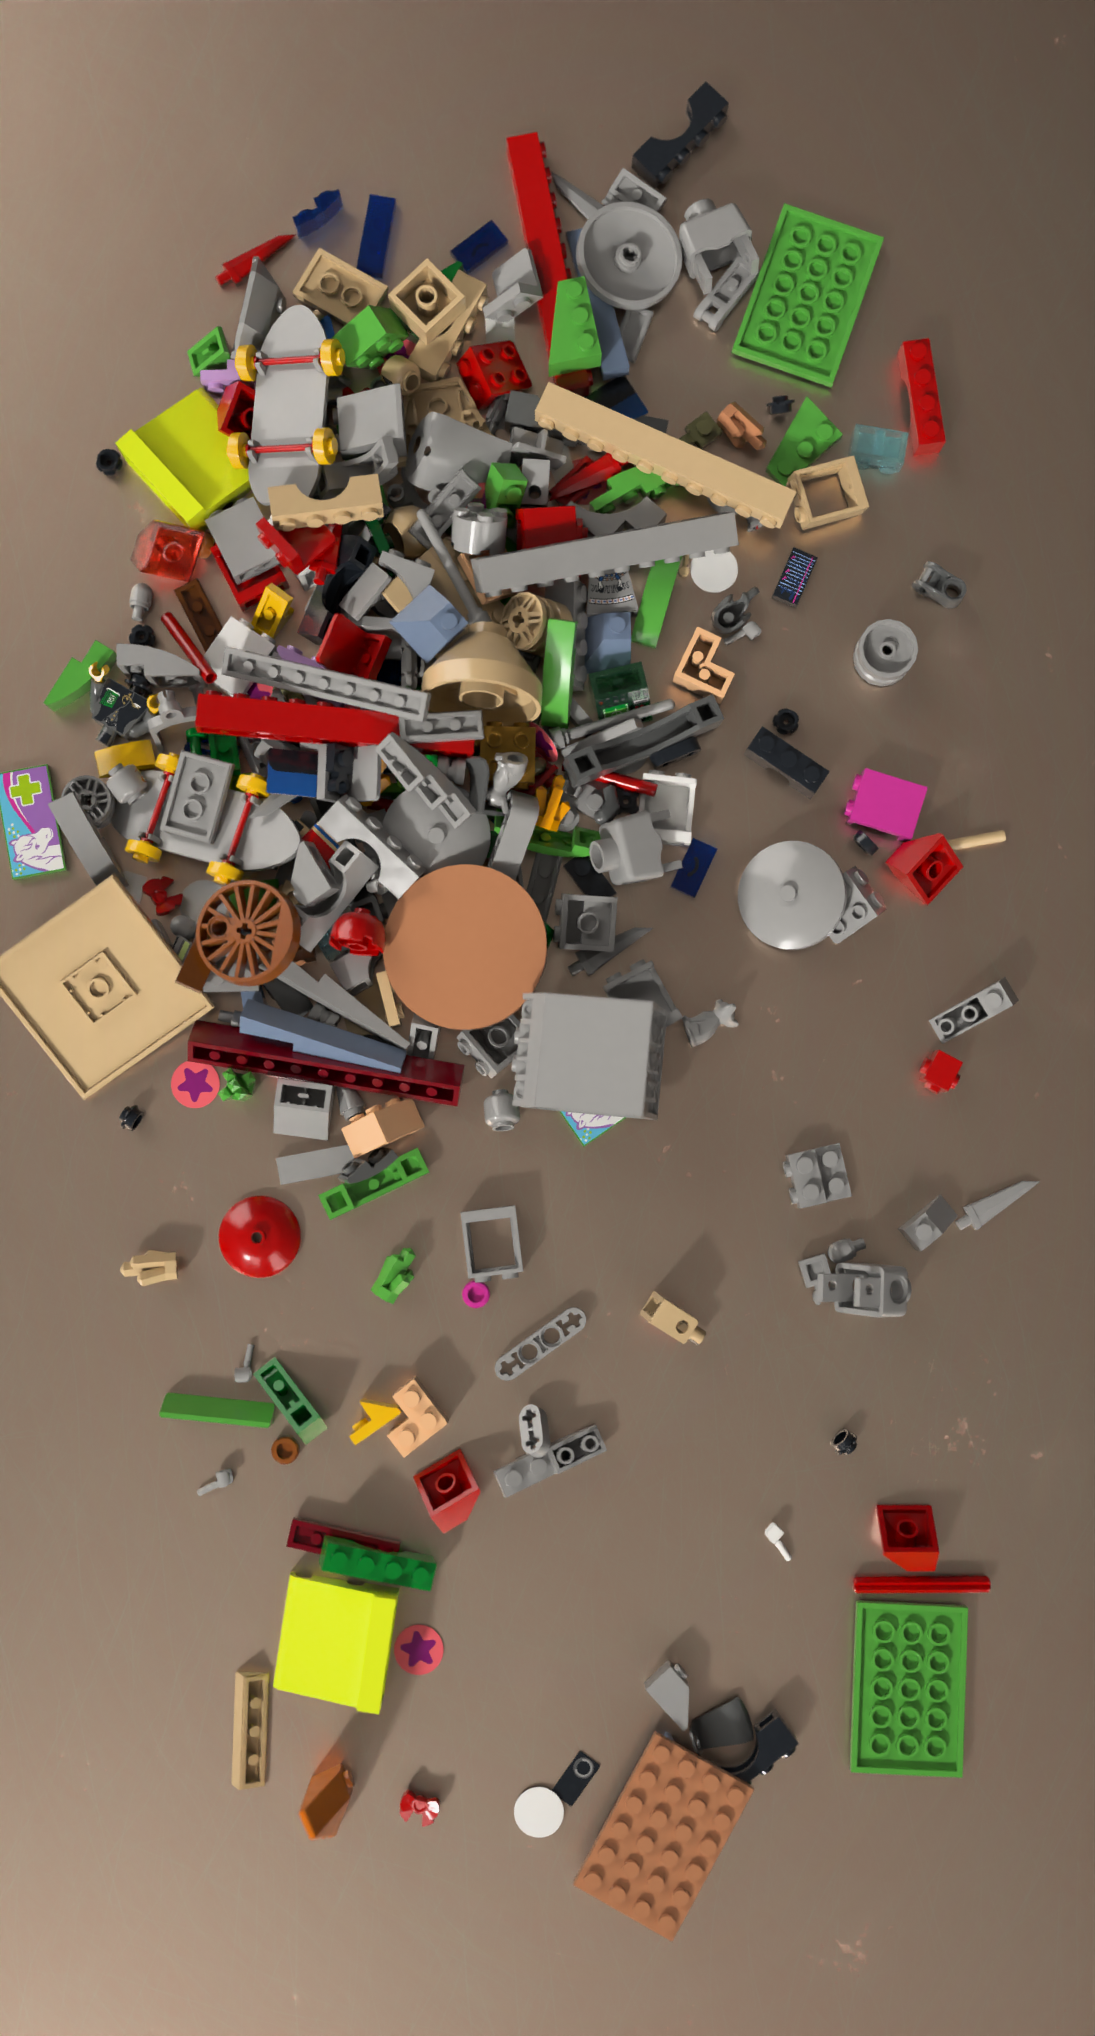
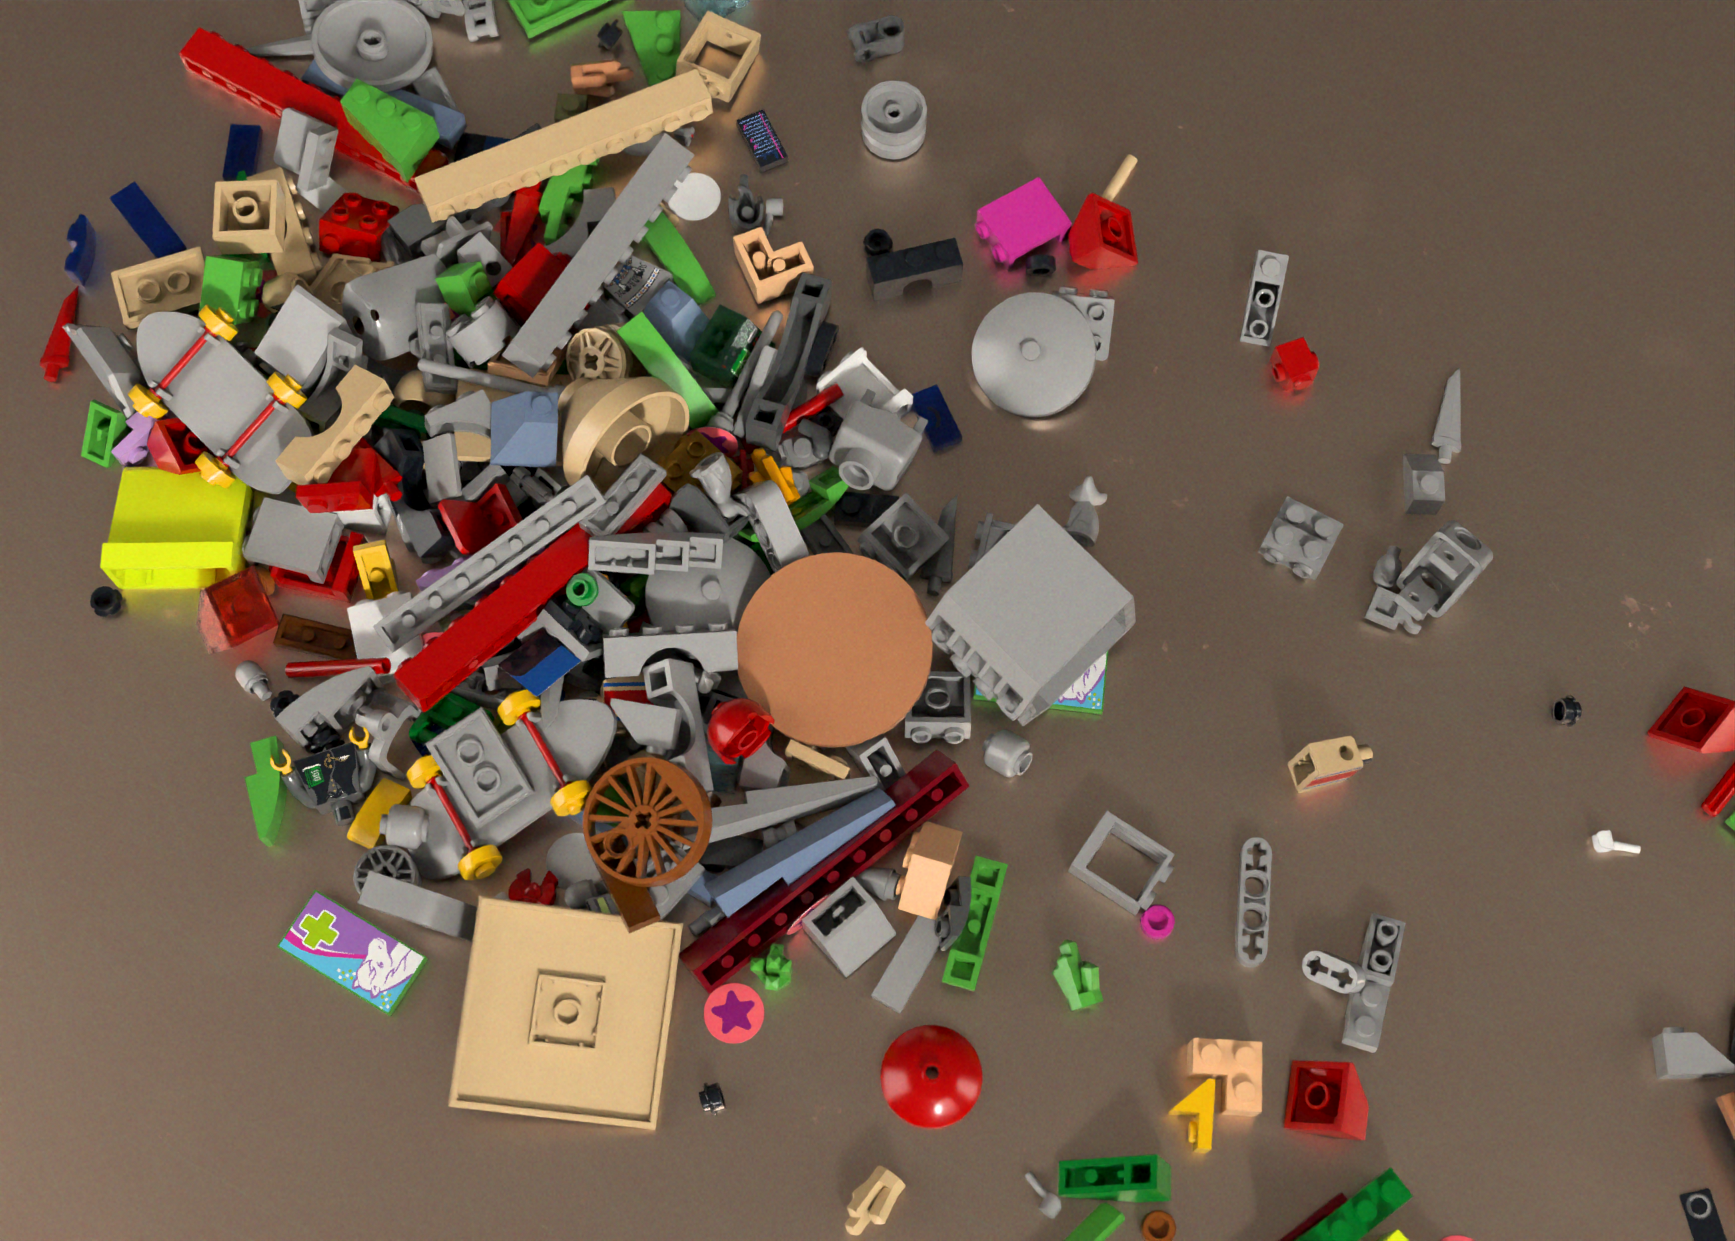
camera: 45 degrees left, 15 degrees down
none -> green plate [566,573,599,606]

